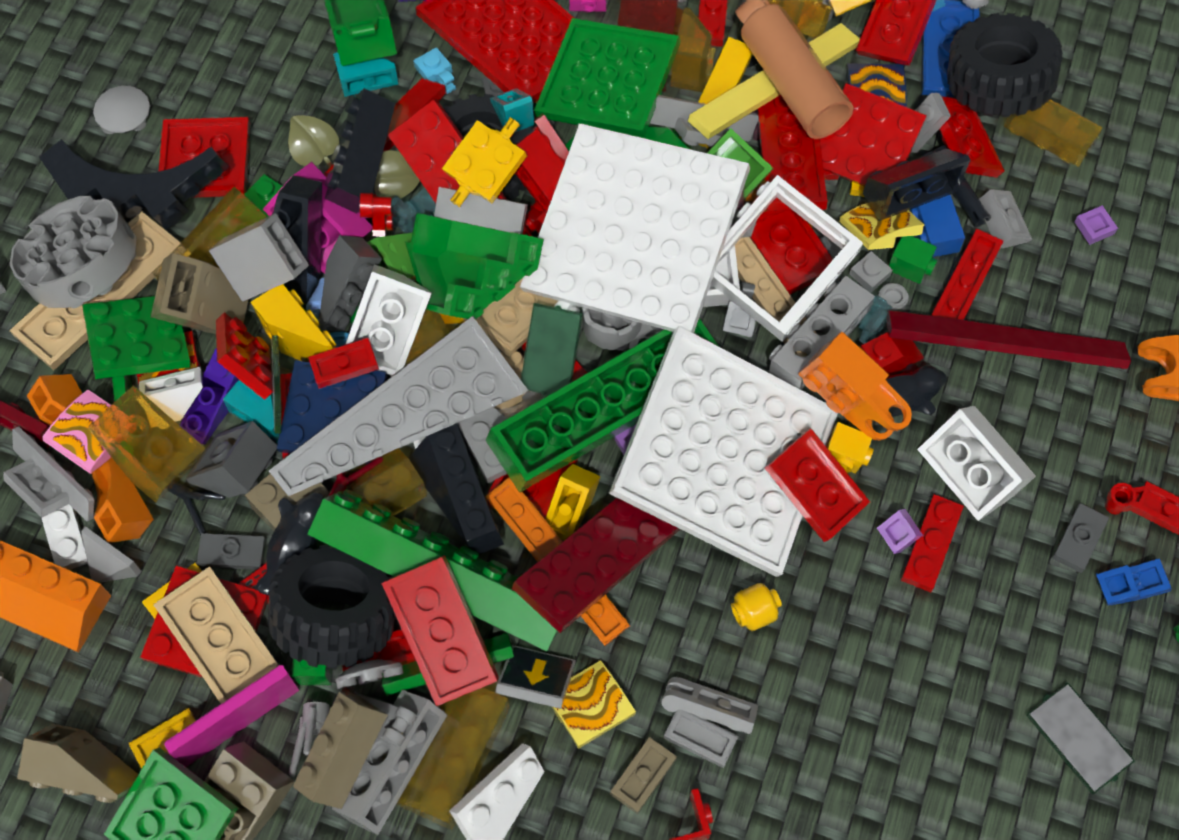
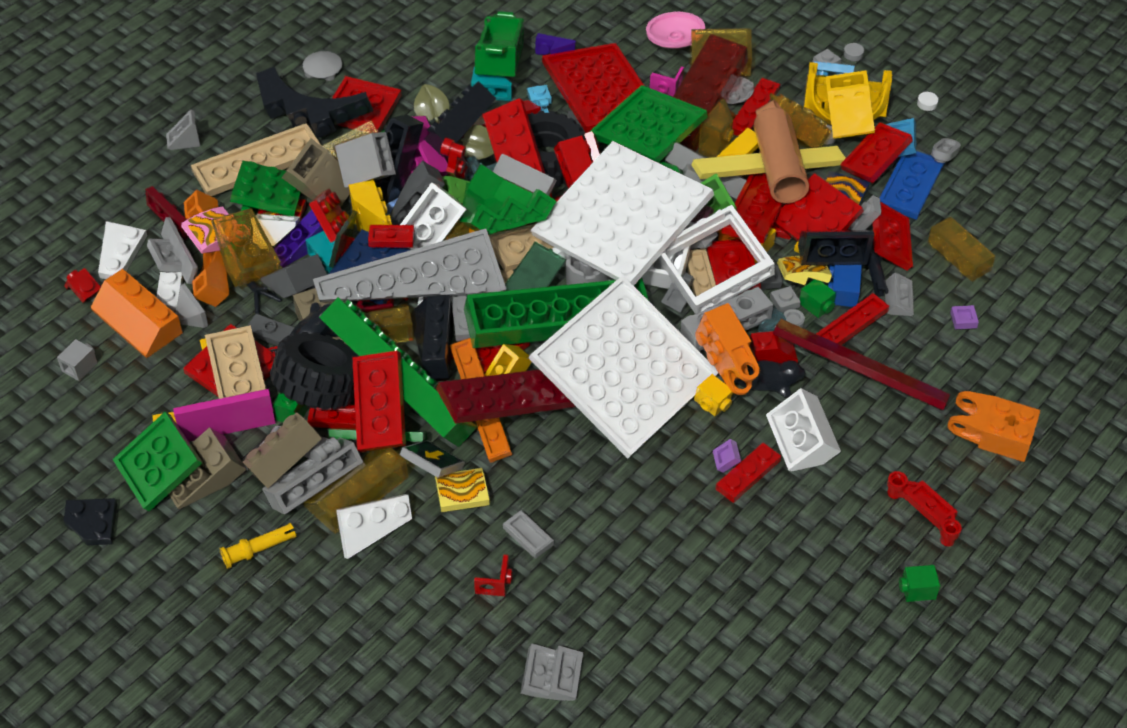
camera: 20 degrees right, 15 degrees down
light grey brick [10,196,137,308] -> none
dark tan slope [17,724,139,802] -> none
light grey dish [335,659,403,689] -> none
yellow plate [442,117,527,208] -> none
teal slope [490,88,534,132] -> none
dark tan plate [610,737,677,815] -> none
light grey plate [662,677,758,734] -> none
yellow head [731,583,782,631] -> none
red plate [764,429,870,542] -> none
black tyre [947,13,1063,117] -> none
flat silver piece [1026,683,1135,795] -> none
dark grey plate [1052,503,1109,573] -> none
blue slope [1096,558,1171,606] -> none

